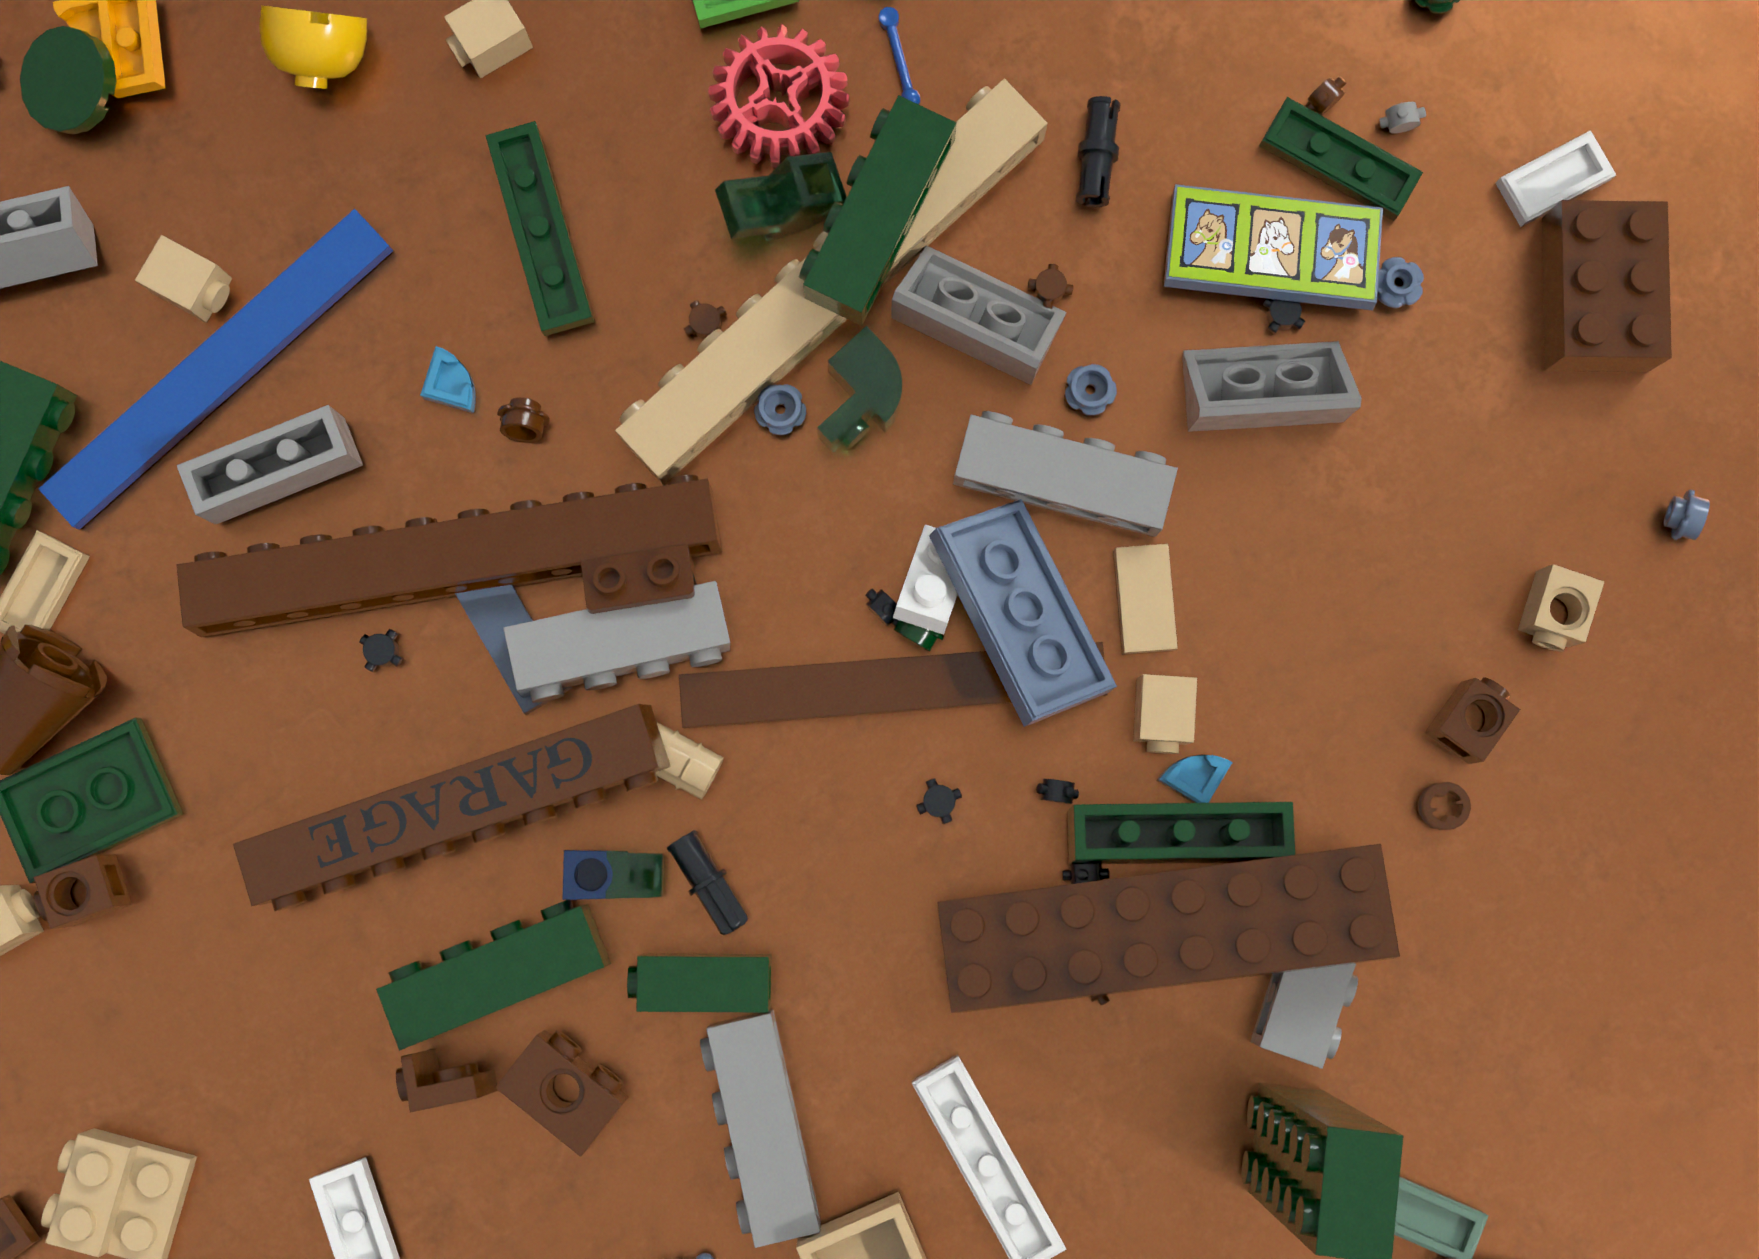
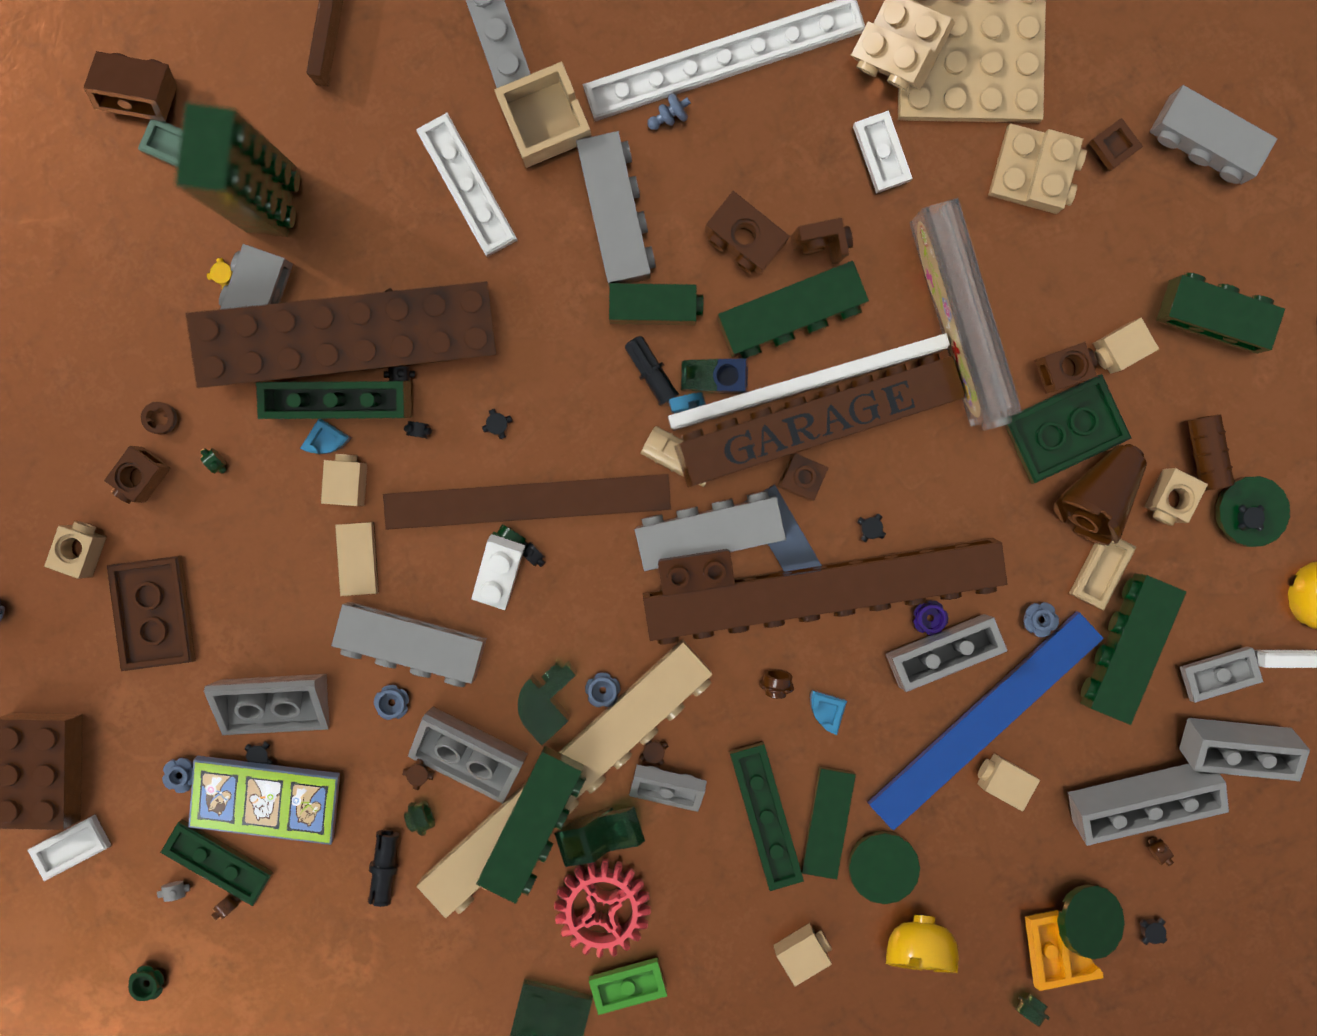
camera: 175 degrees left, 5 degrees up
blue hinge [879,7,921,104] -> none
sand blue tile [929,499,1117,727] -> none
none -> reddish brown tile [107,556,196,671]
none -> dark green piece [200,448,226,474]
none -> yellow piece [207,258,233,289]
none -> clear green plate [404,801,435,836]
none -> light grey plate [629,764,707,812]
none -> white tile [668,333,950,431]
none -> dark azure tile [669,392,706,414]
none -> reddish brown brick [777,453,829,501]
none -> dark green tile [801,766,856,880]
none -> dark green tile [848,831,920,904]
none -> clear brick [909,198,1022,430]
none -> dark purple plate [913,600,948,636]
none -> sand blue plate [1024,602,1059,637]

